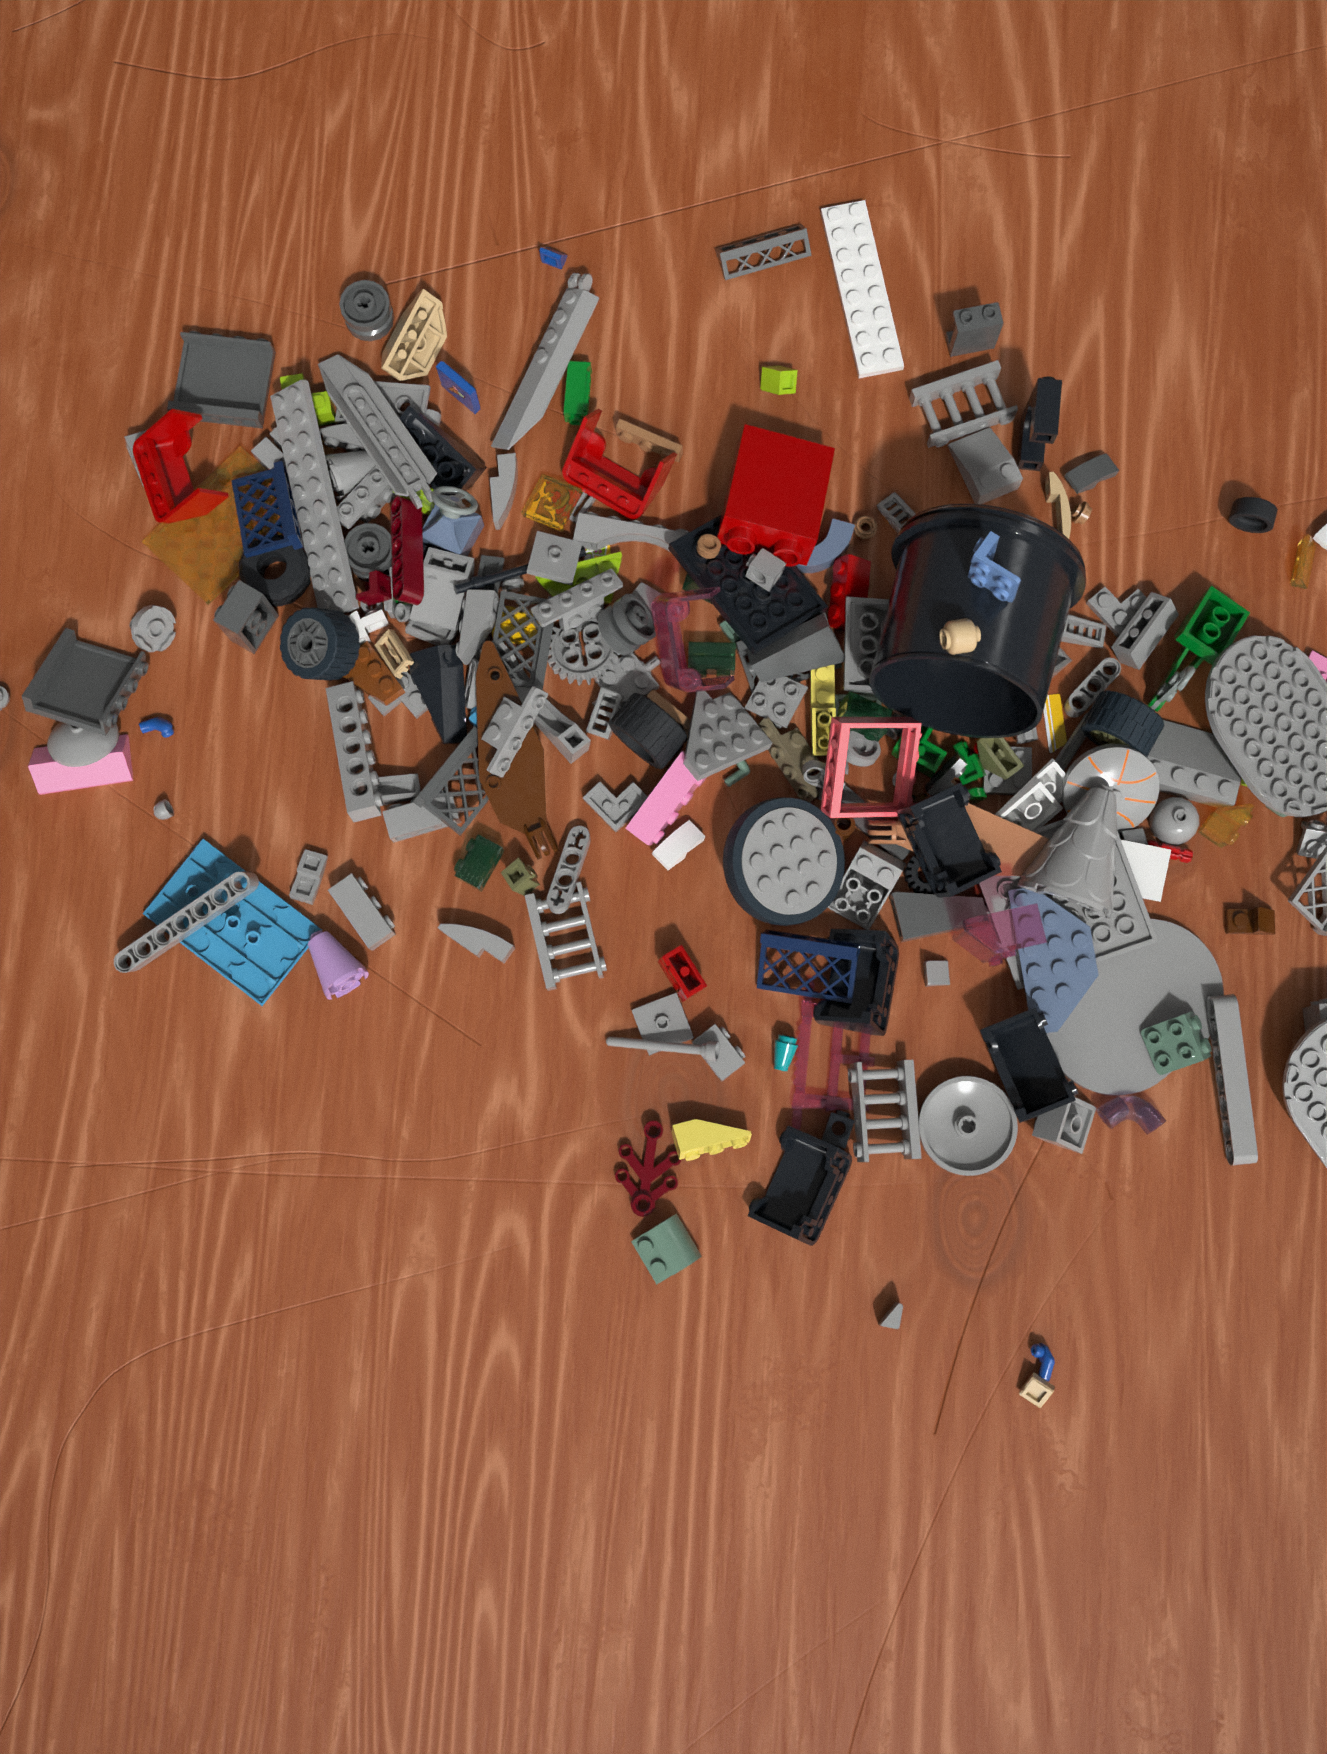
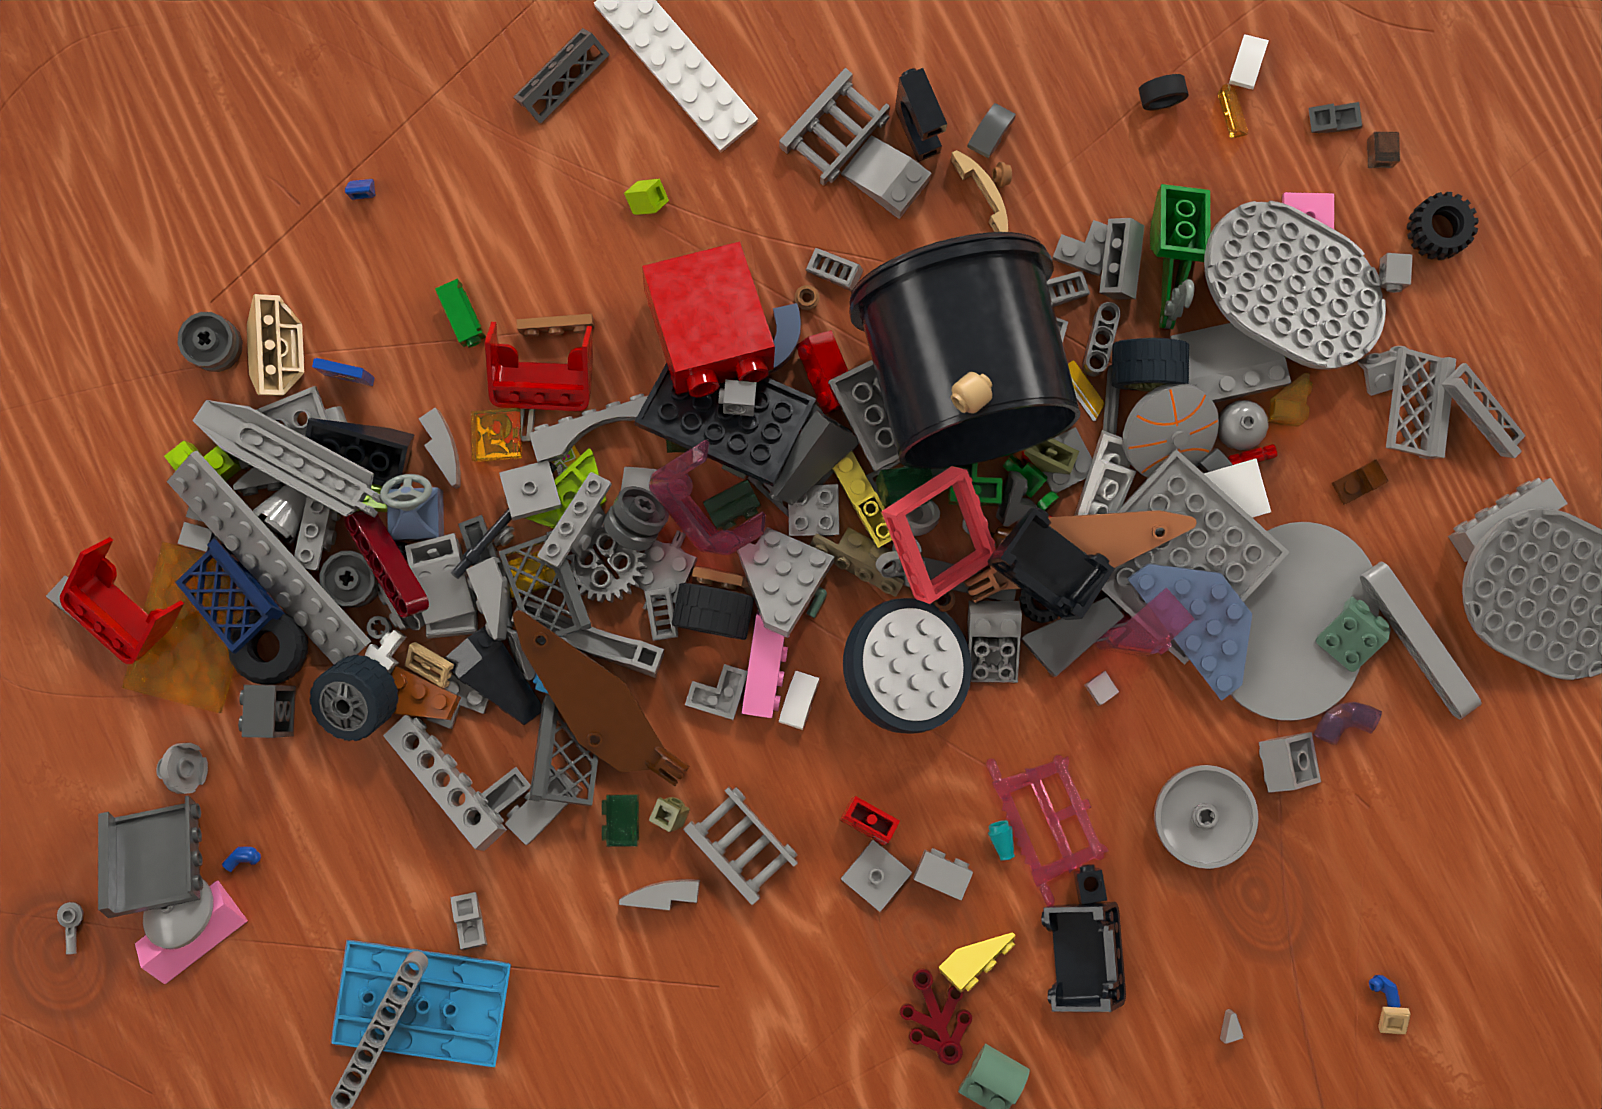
camera: 30 degrees left, 5 degrees up
light grey hinge [153,799,174,820] -> none
dark grey panel [167,331,276,429] -> none
lavender cone [308,930,369,1000] -> none
light grey brick [328,873,396,951] -> none
dark red panel [355,570,392,606] -> none
light grey bracket [481,686,548,777] -> none
light grey hinge [491,273,600,450] -> none
light grey beam [547,826,591,914] -> none
light grey piece [606,1036,720,1061] -> none
medium nougat tile [696,534,721,559] -> none
dark blue fence [757,929,861,1003] -> none
black windscreen [813,928,899,1036] -> none
light grey fence [848,1060,922,1162] -> none
dark grey panel [945,302,1004,357] -> none
medium blue bracket [968,531,1021,603] -> none
black windscreen [980,1008,1078,1123] -> none
light grey cone [1017,785,1117,919] -> none

